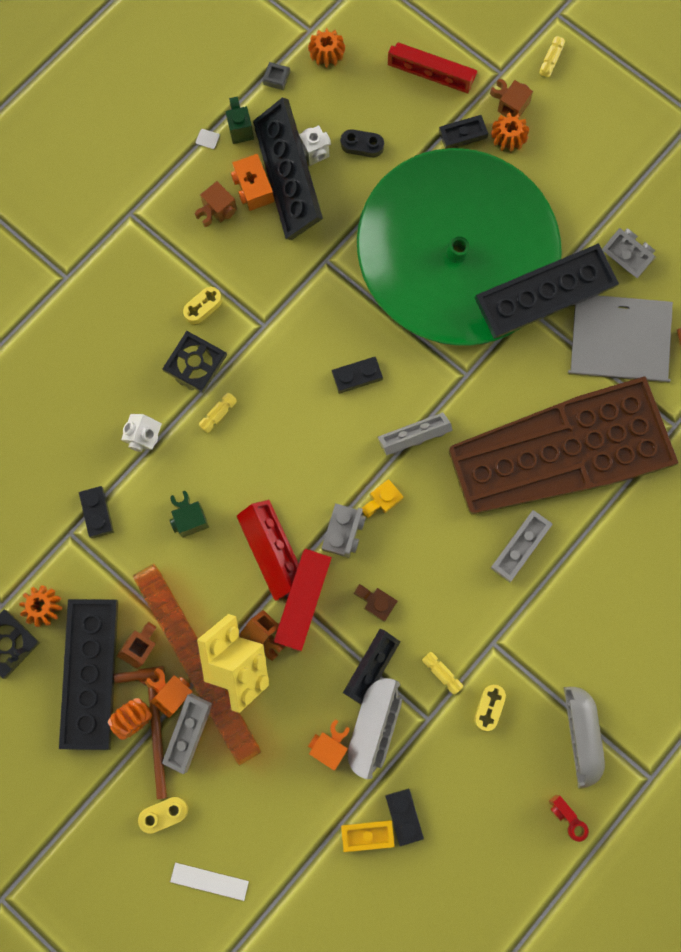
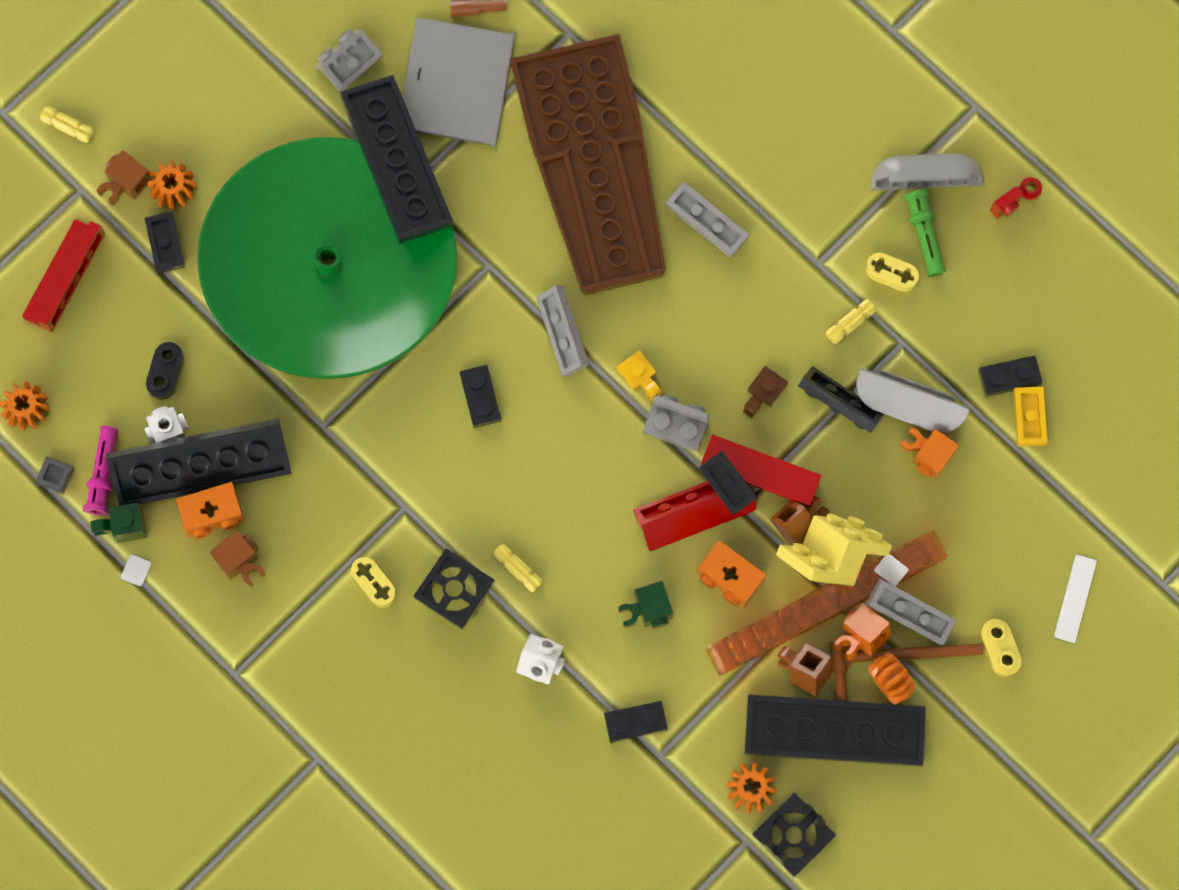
camera: 90 degrees left, 0 degrees up
none -> dark pink pin [82,426,119,516]
none -> orange brick [697,540,766,607]
none -> black plate [699,450,757,515]
none -> white sticker [874,554,908,586]
none -> bright green pin [904,189,946,277]

